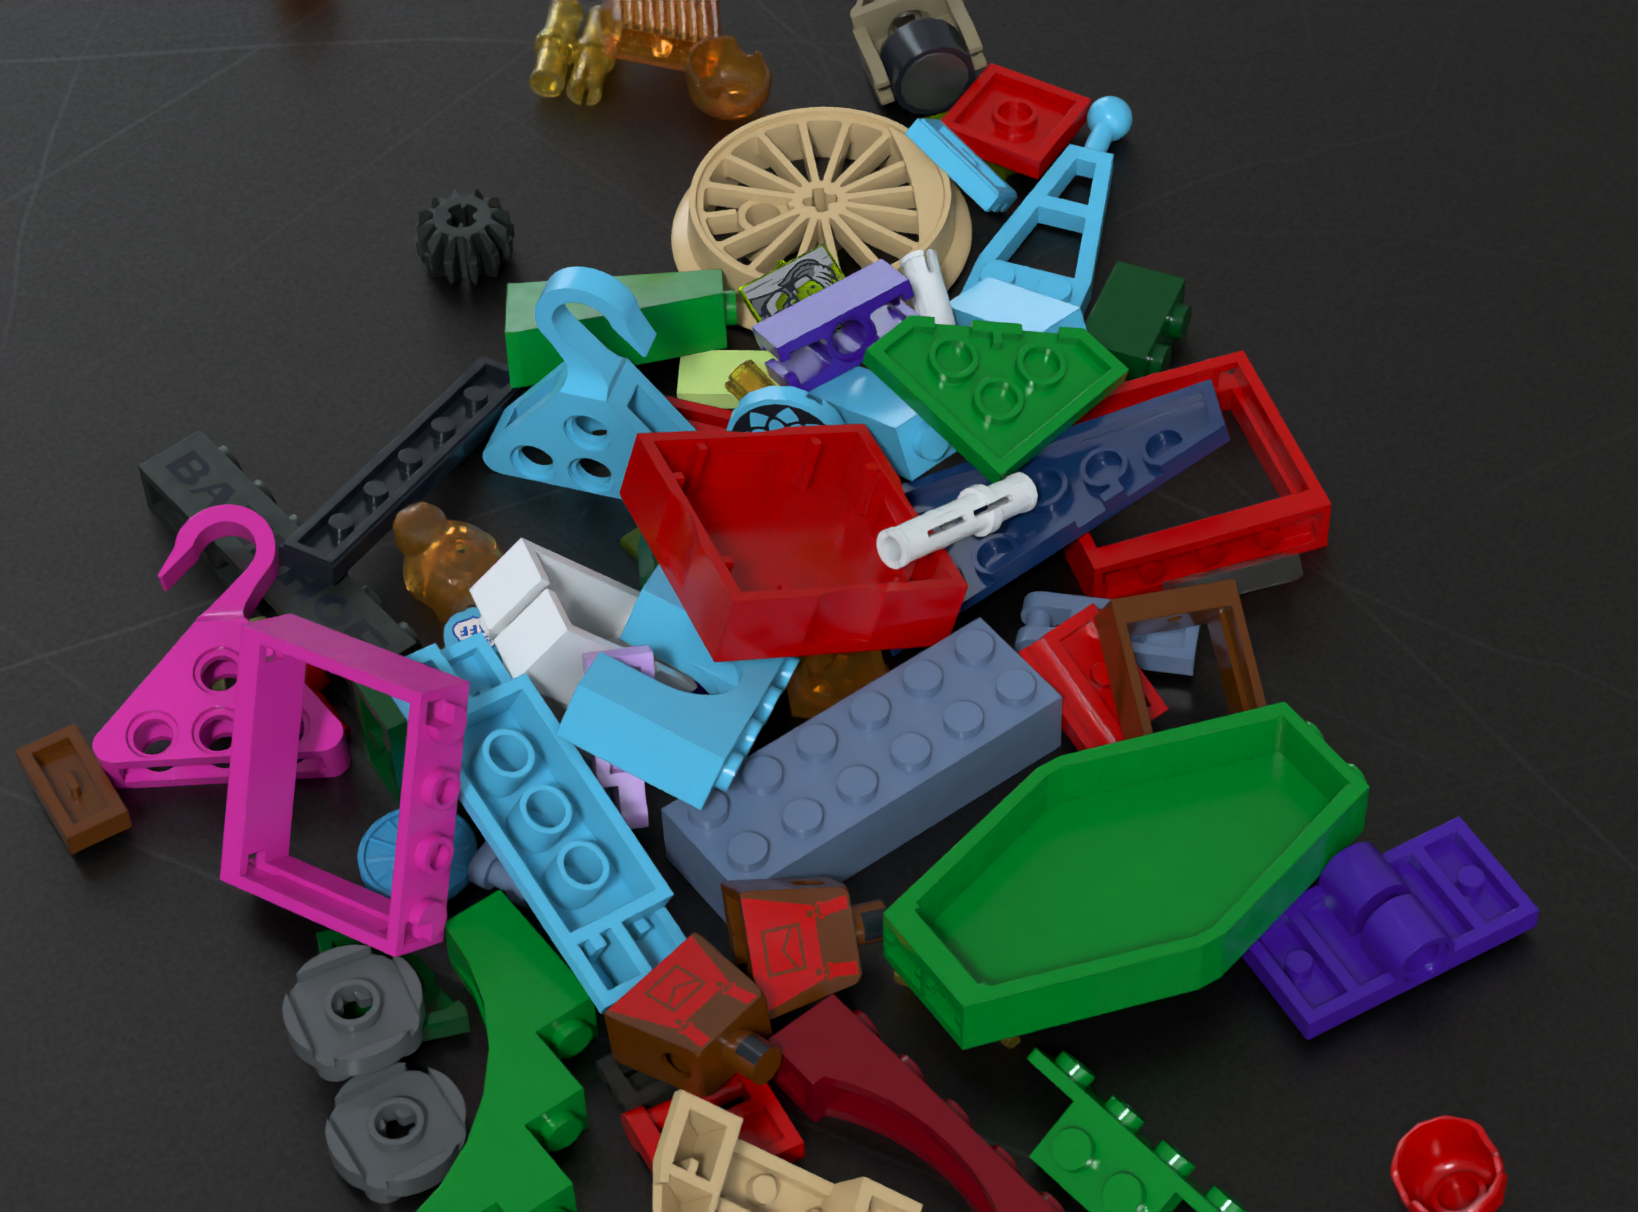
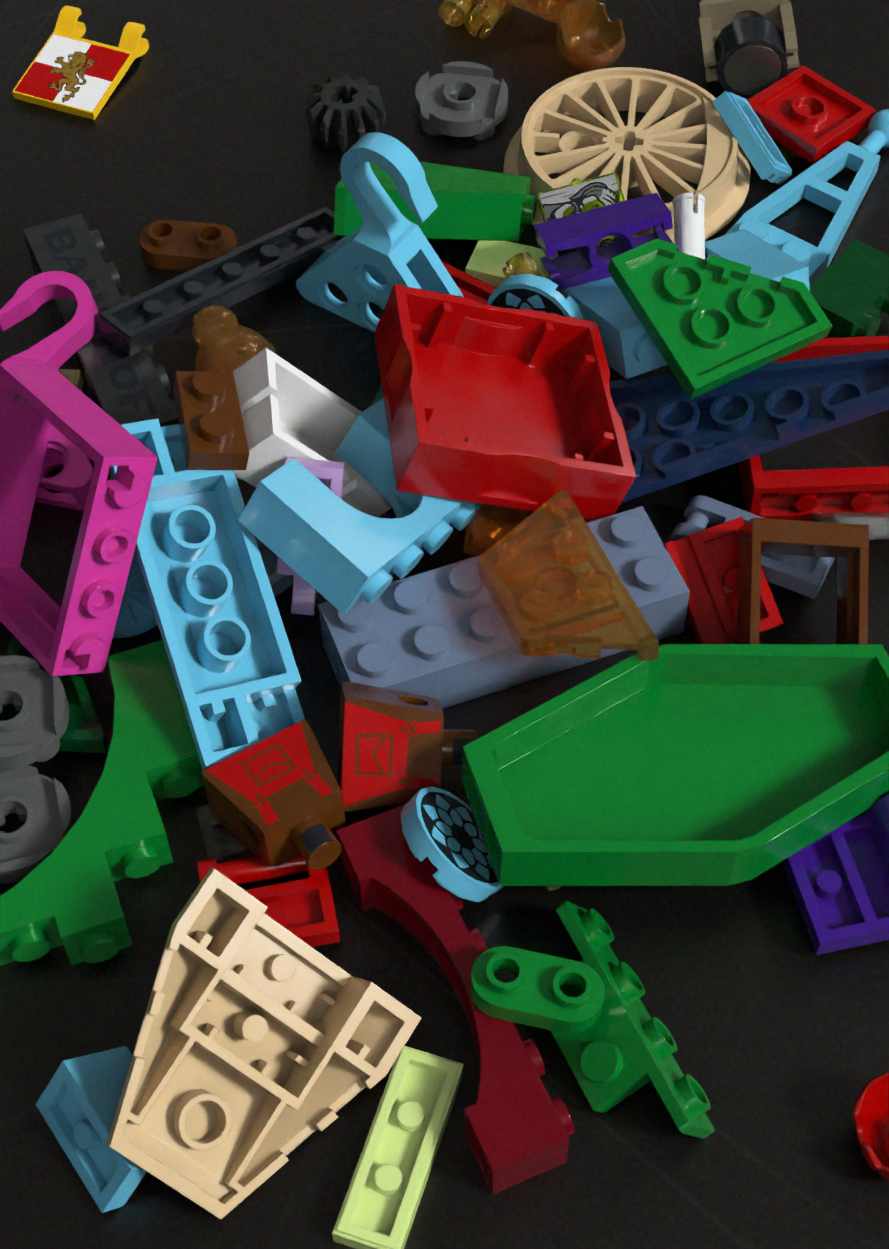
camera: 15 degrees right, 5 degrees up
white pin [876,472,1038,569] -> none
none -> flag [12,5,149,120]
none -> reddish brown plate [139,220,238,271]
none -> reddish brown plate [173,371,249,470]
none -> medium azure tile [401,786,503,902]
none -> dark grey plate [415,61,508,140]
none -> green plate [470,946,605,1034]
none -> clear orange wing [478,490,659,661]

